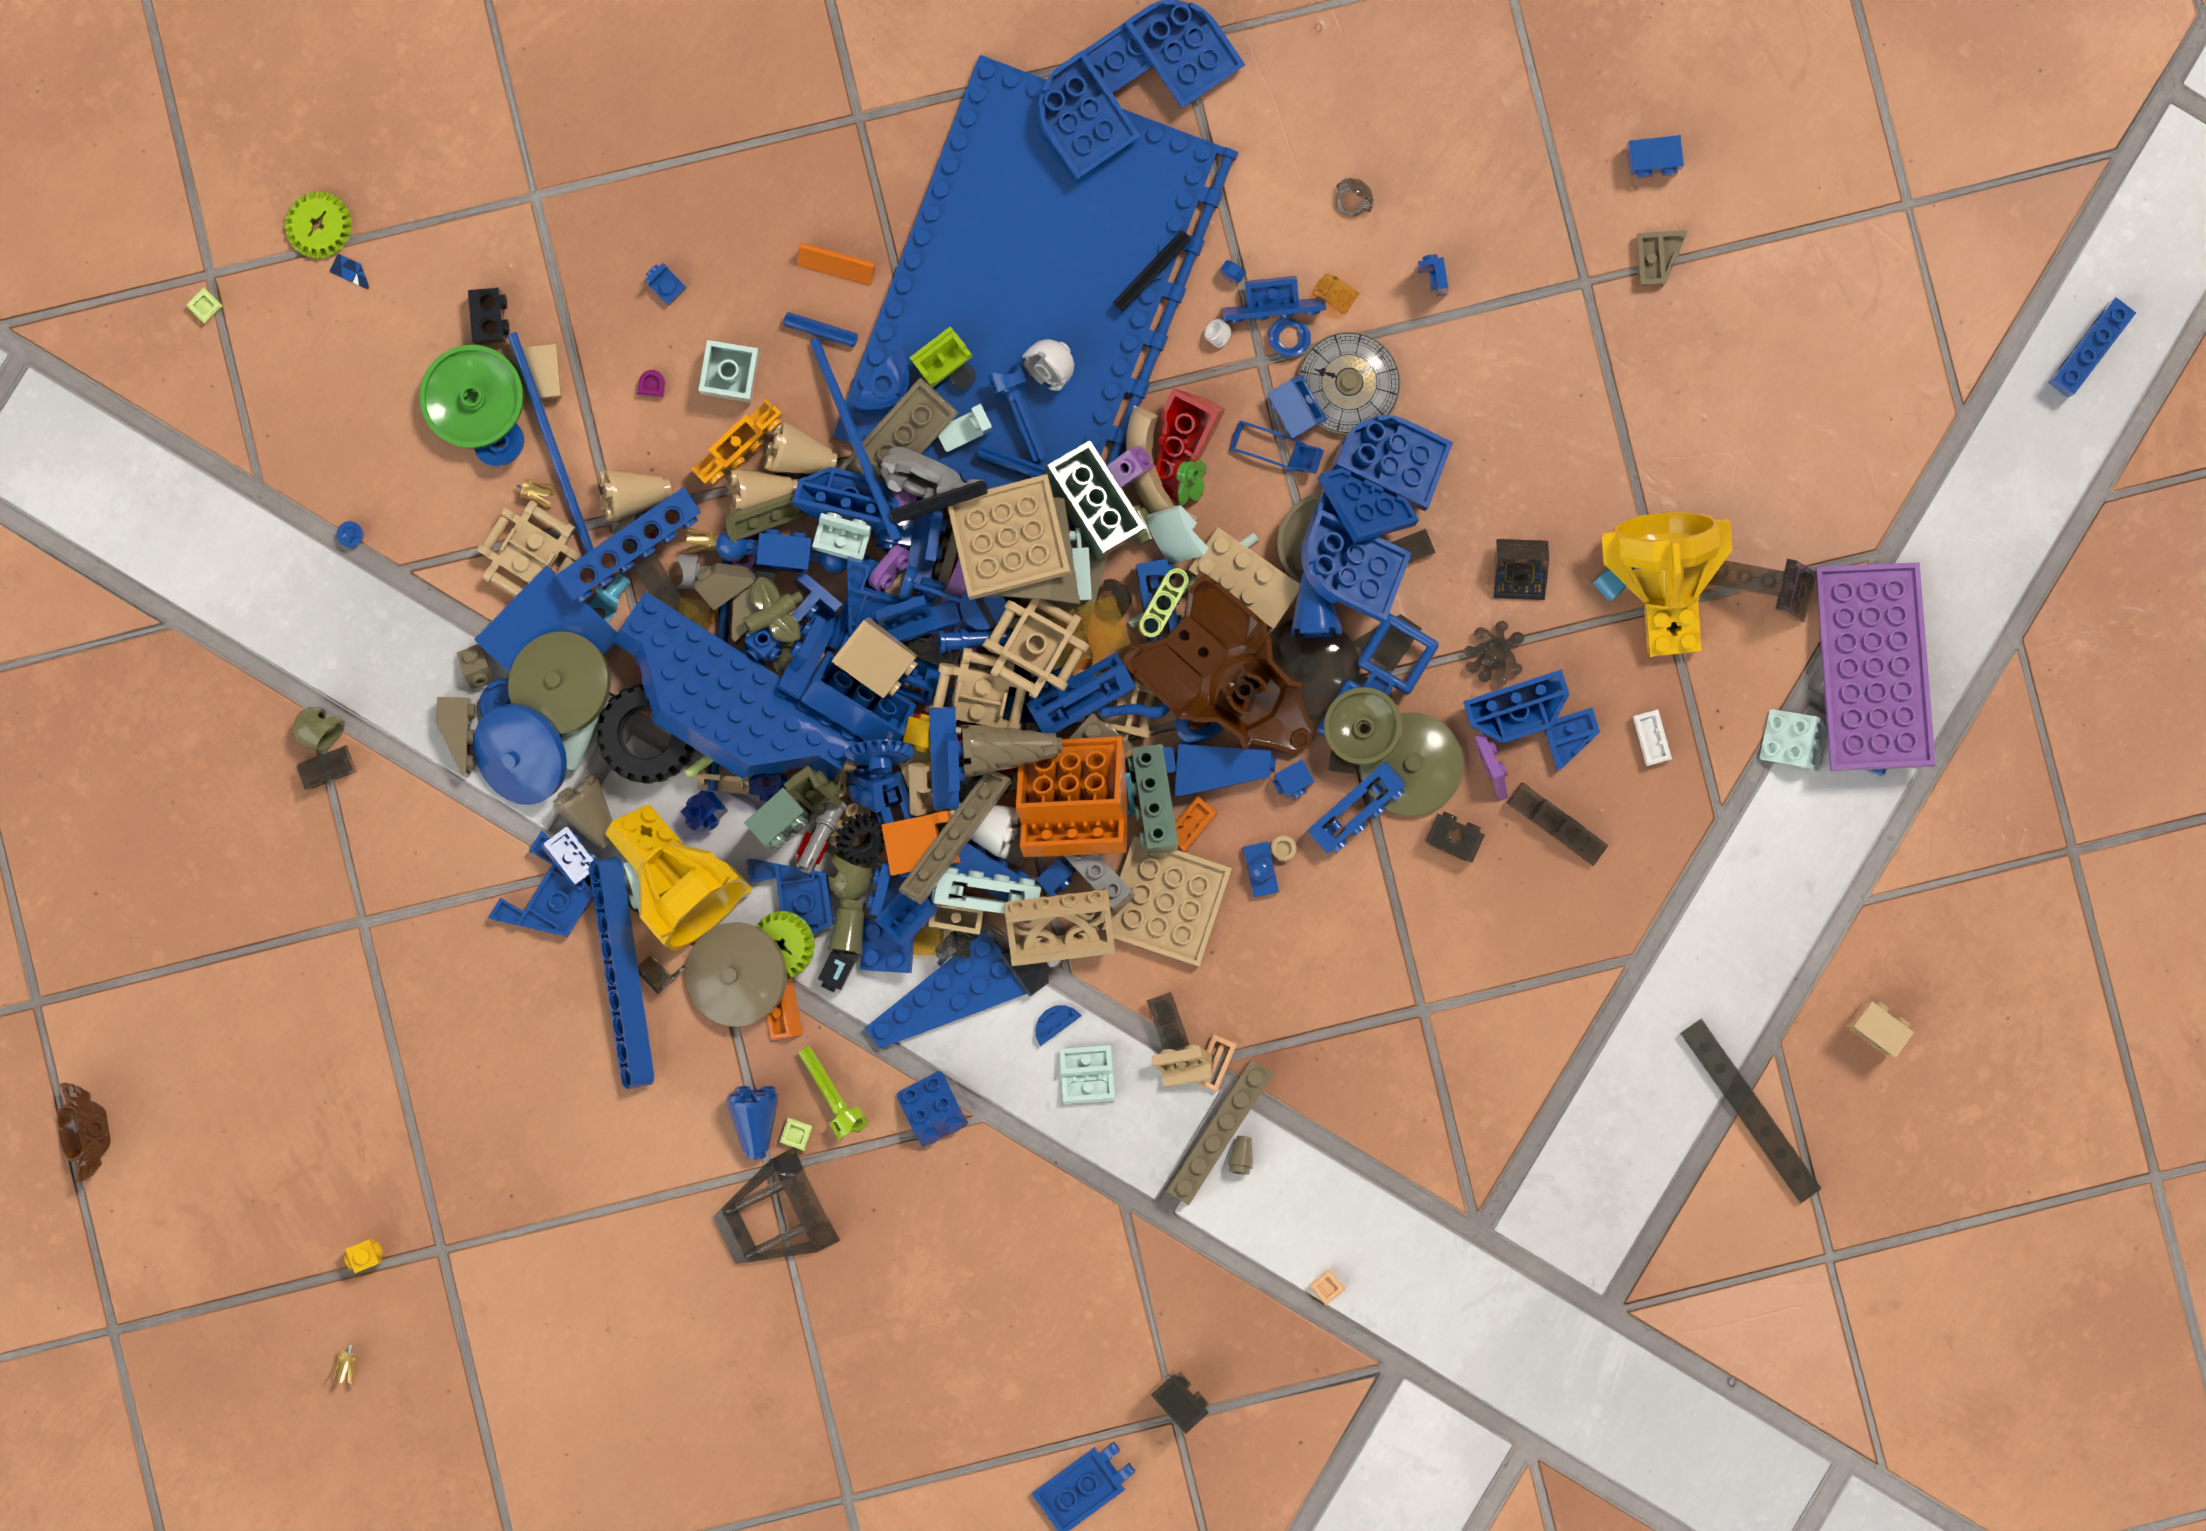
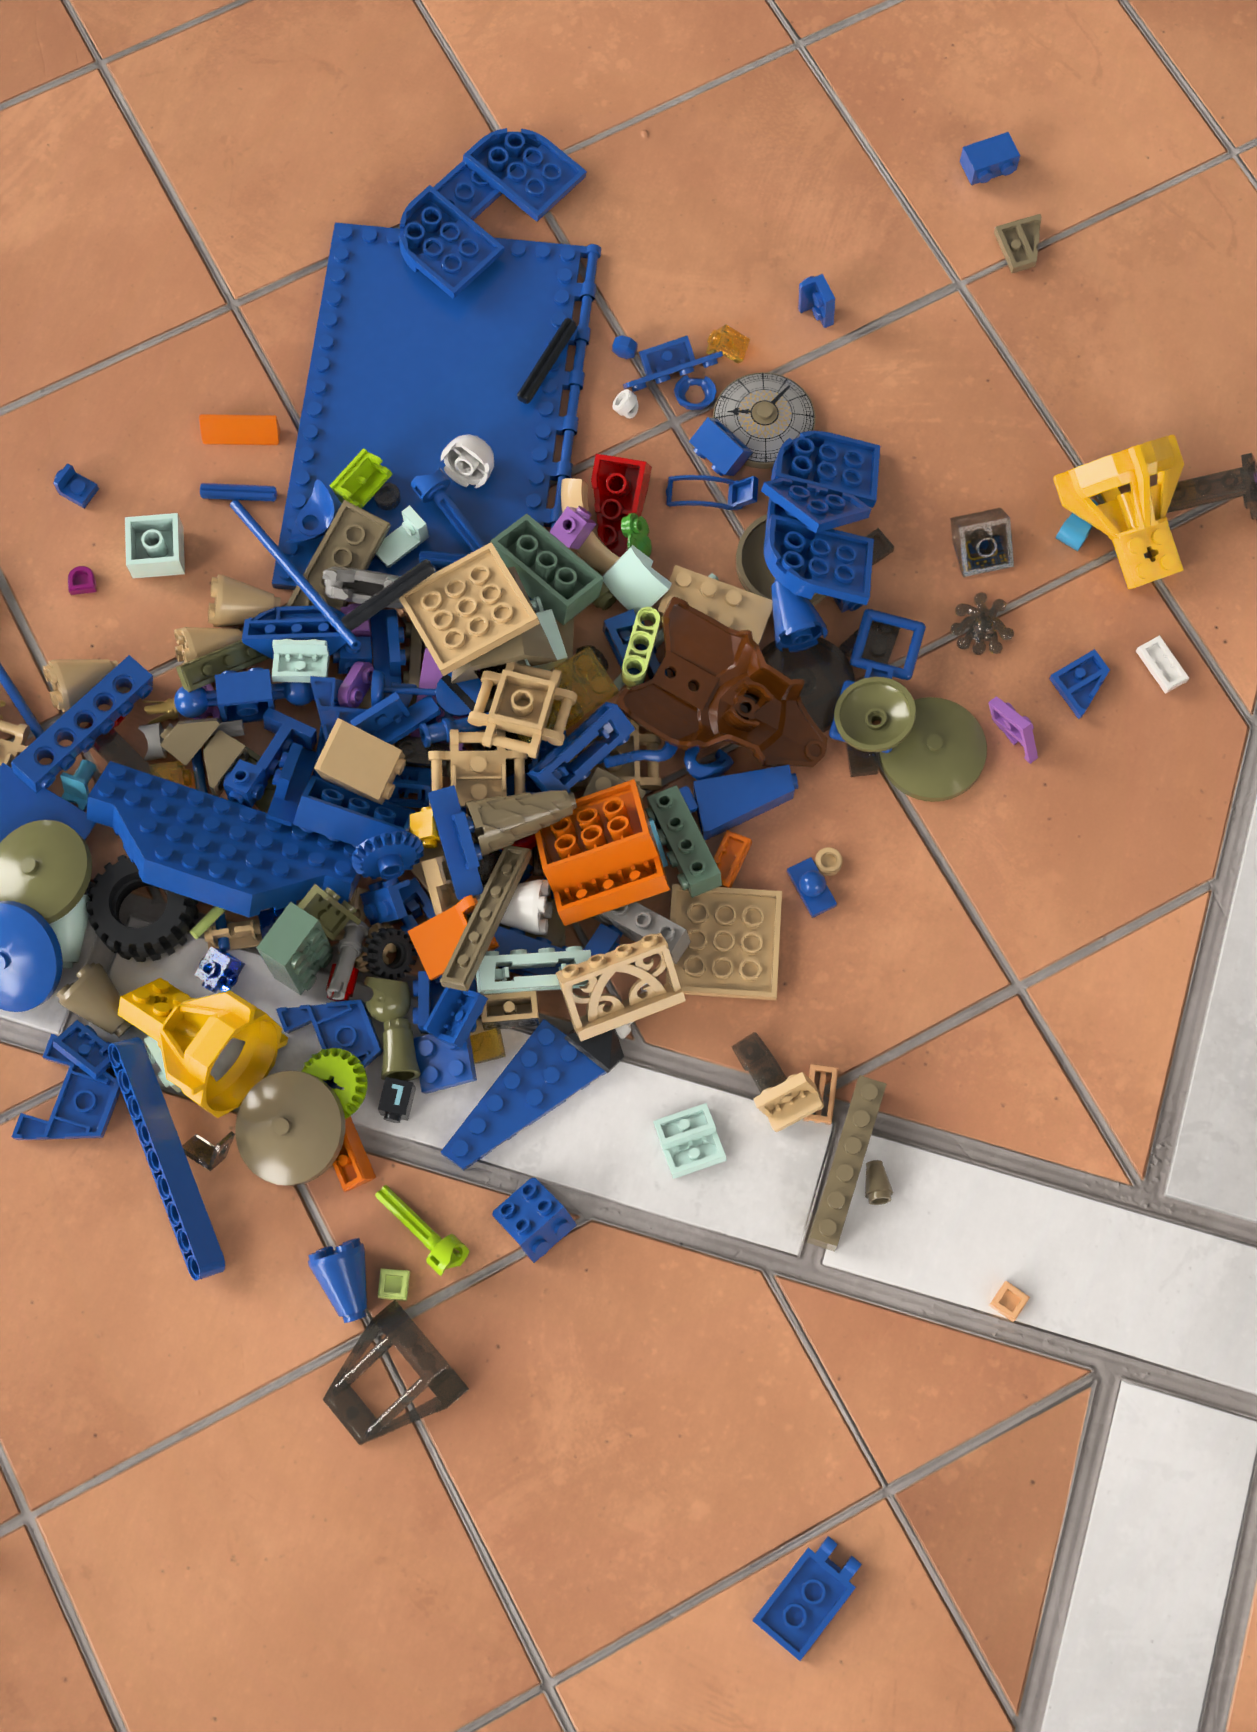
camera: 10 degrees left, 15 degrees down
light orange bracket [690,399,783,486] -> none
olive plant [743,576,803,642] -> none
clear smoke piece [935,931,971,966] -> none
blue tile [1036,1005,1082,1046] -> none
clear smoke brick [1150,1370,1209,1434] -> none
blue brick [1272,760,1314,799] -> none
blue brick [1307,760,1407,854] -> none
clear smoke piece [1336,178,1374,217] -> none
clear smoke brick [1423,811,1485,864] -> none
blue wedge [1463,669,1569,743] -> none
clear smoke slope [1506,782,1609,866] -> none

